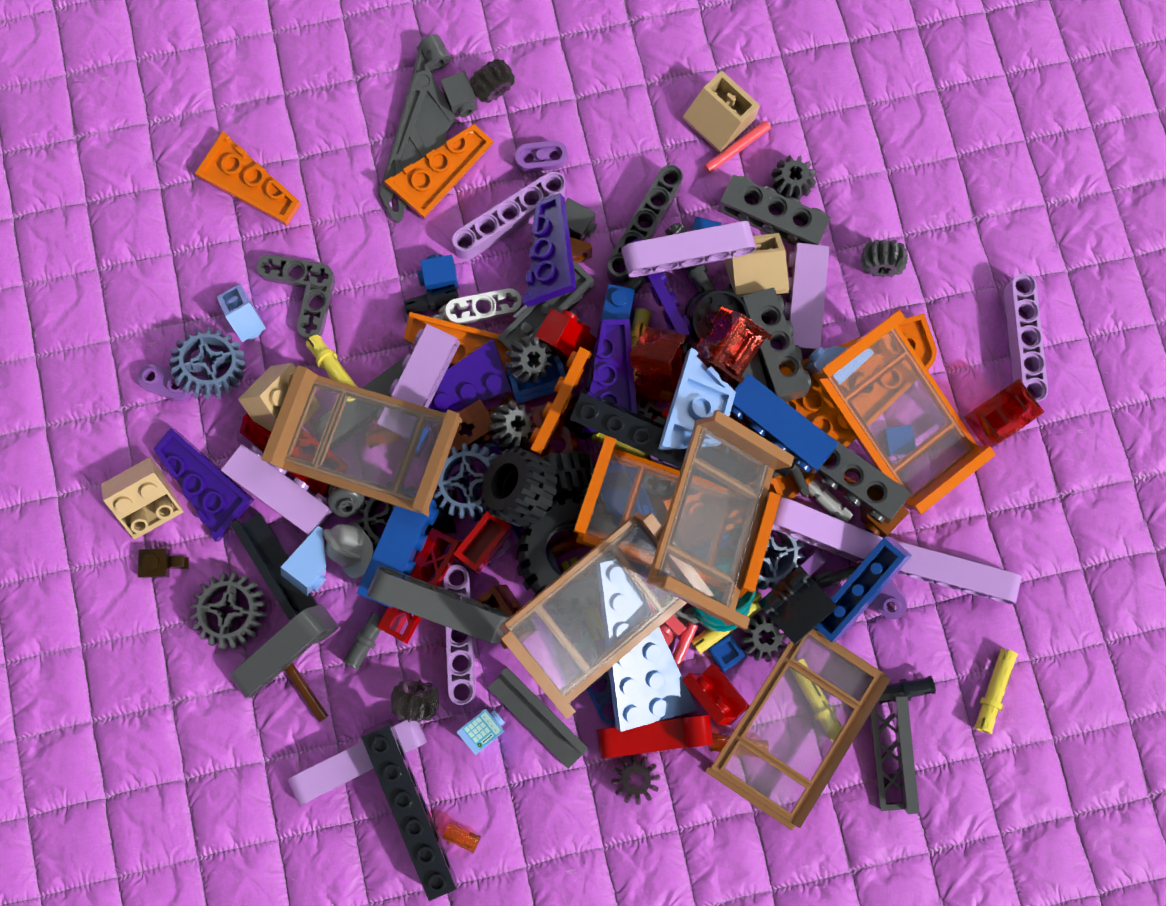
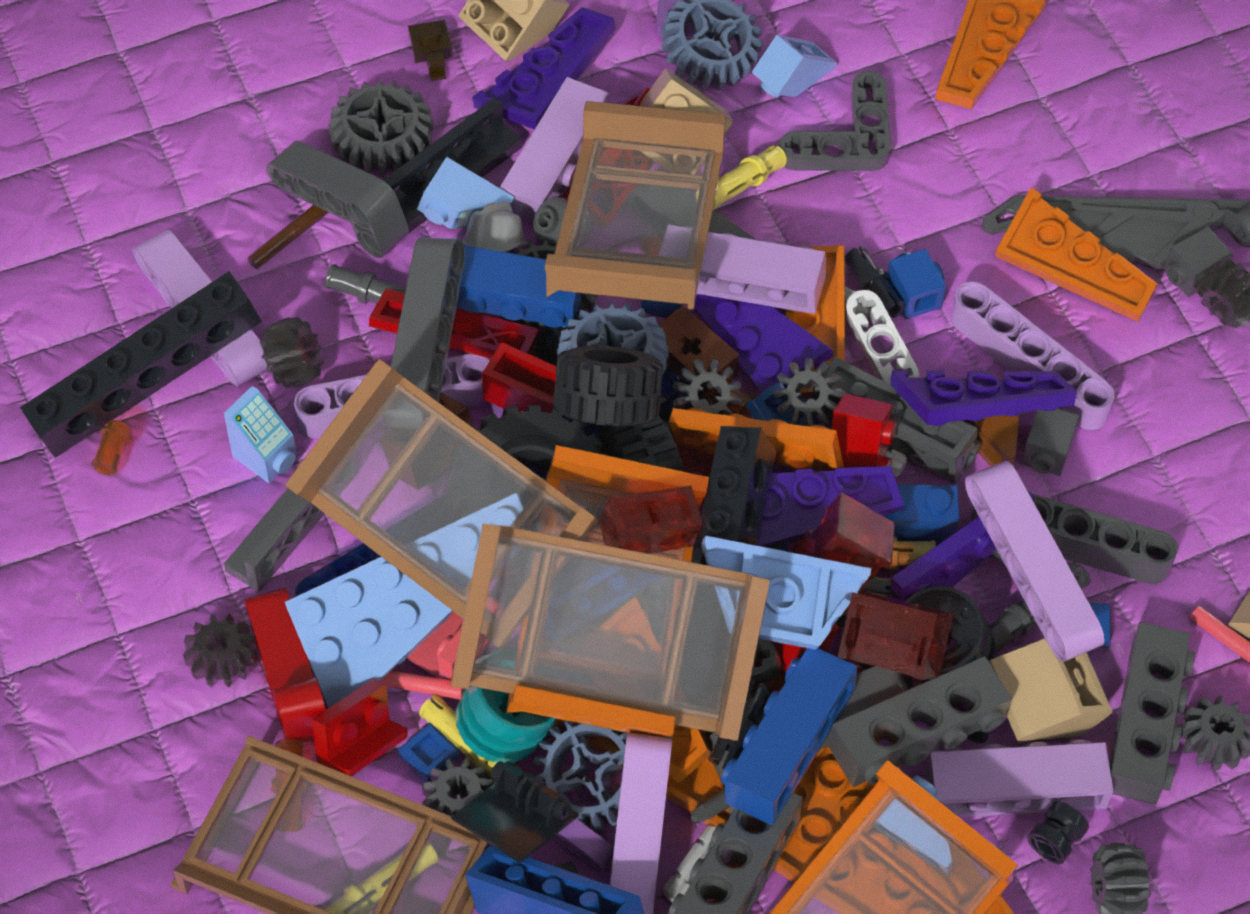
camera: 80 degrees right, 20 degrees down
medium lavender plate [515,141,568,172] -> none
none -> clear red brick [598,485,703,554]
none -> black wheel [1027,801,1089,864]

